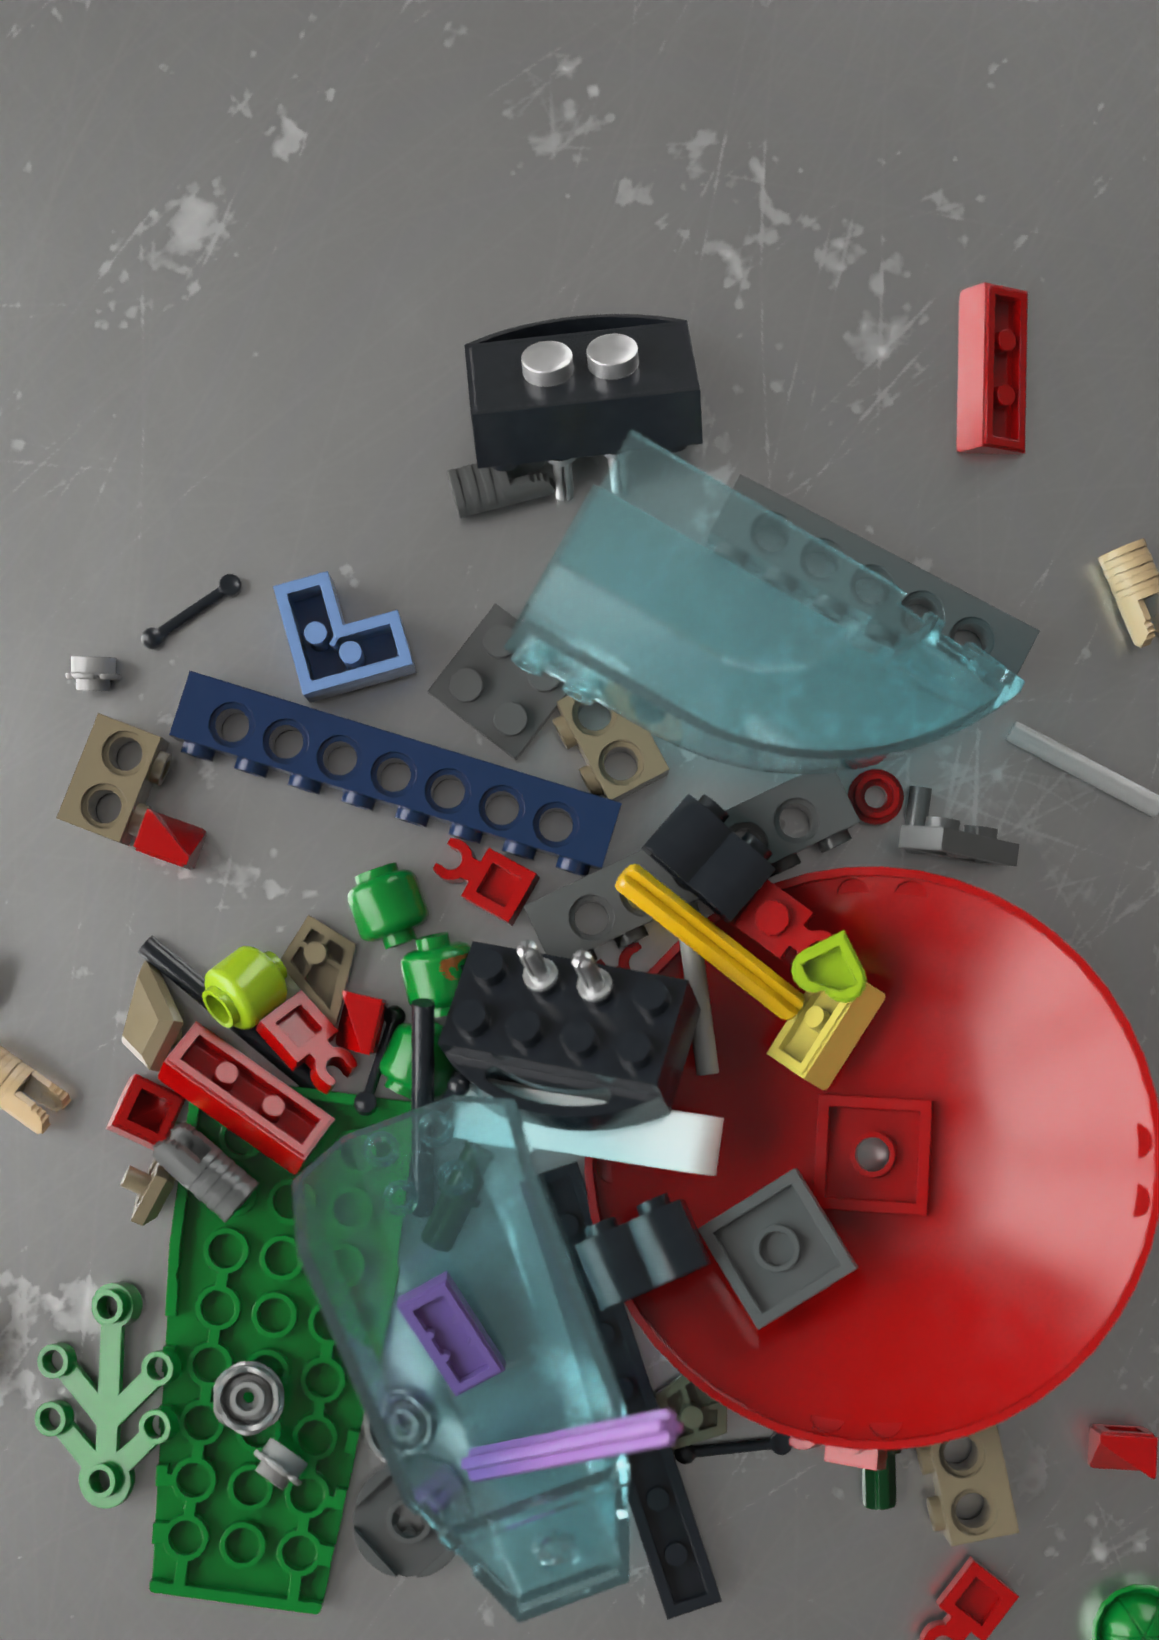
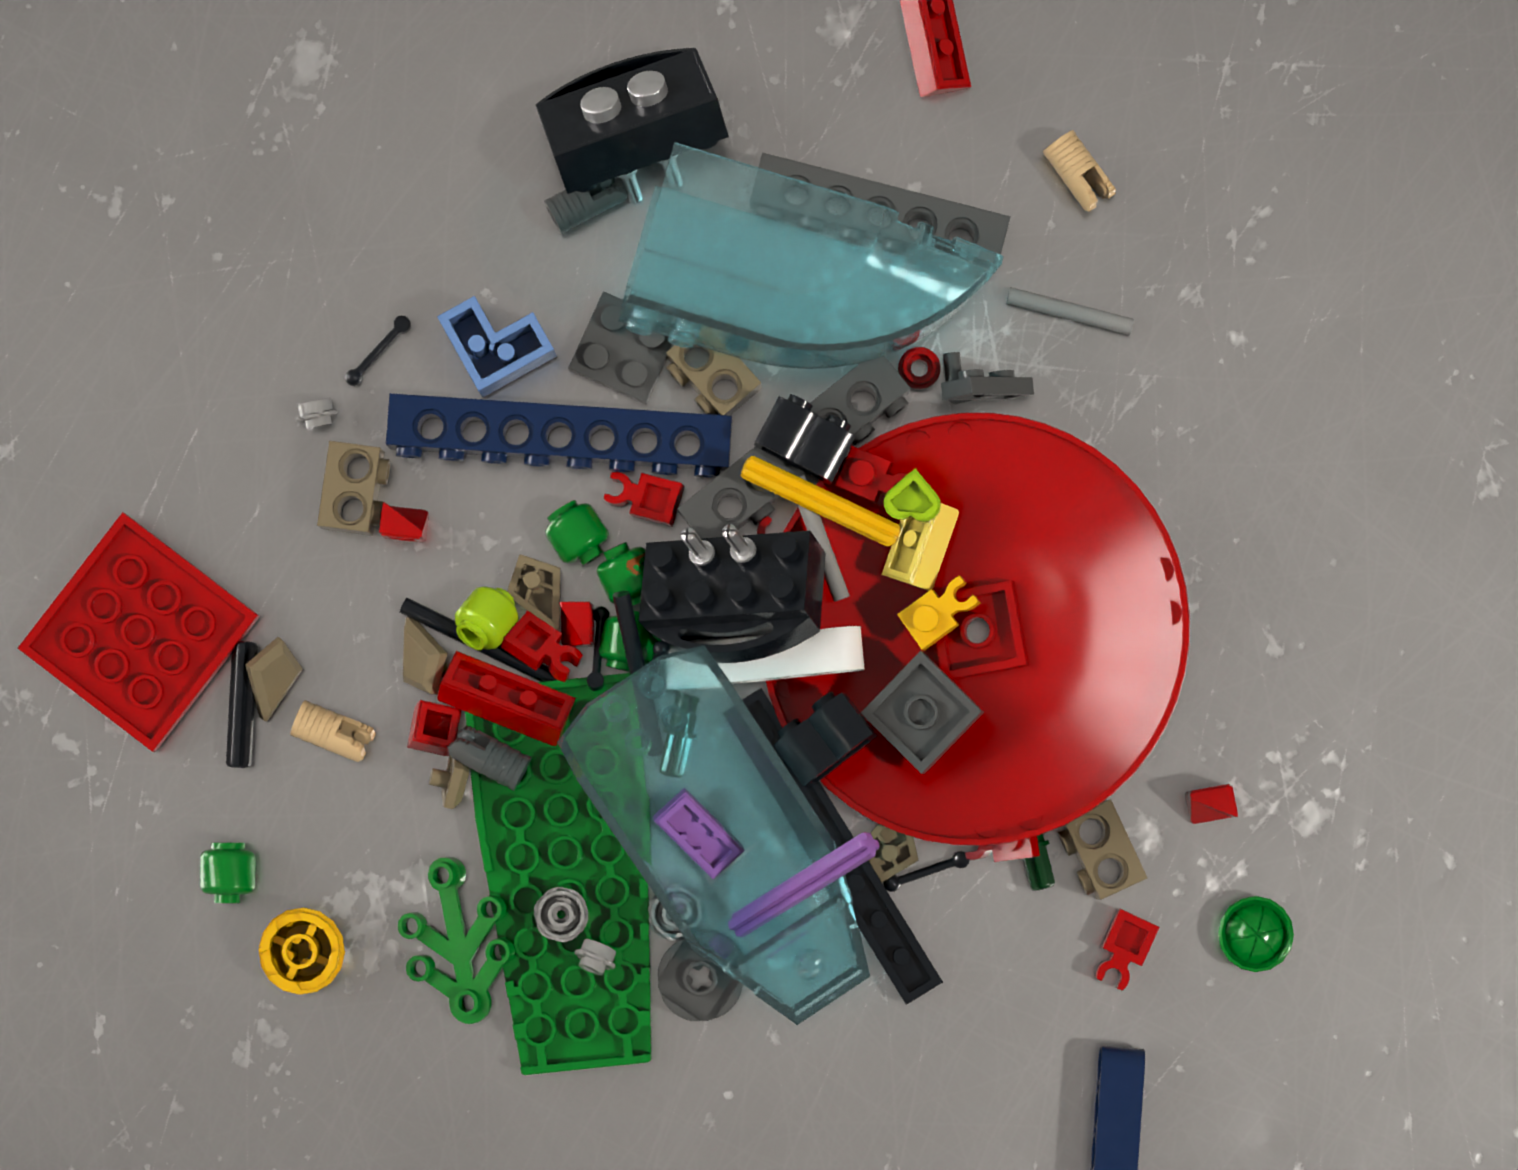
camera: 10 degrees left, 0 degrees up
none -> yellow plate [897,575,981,651]

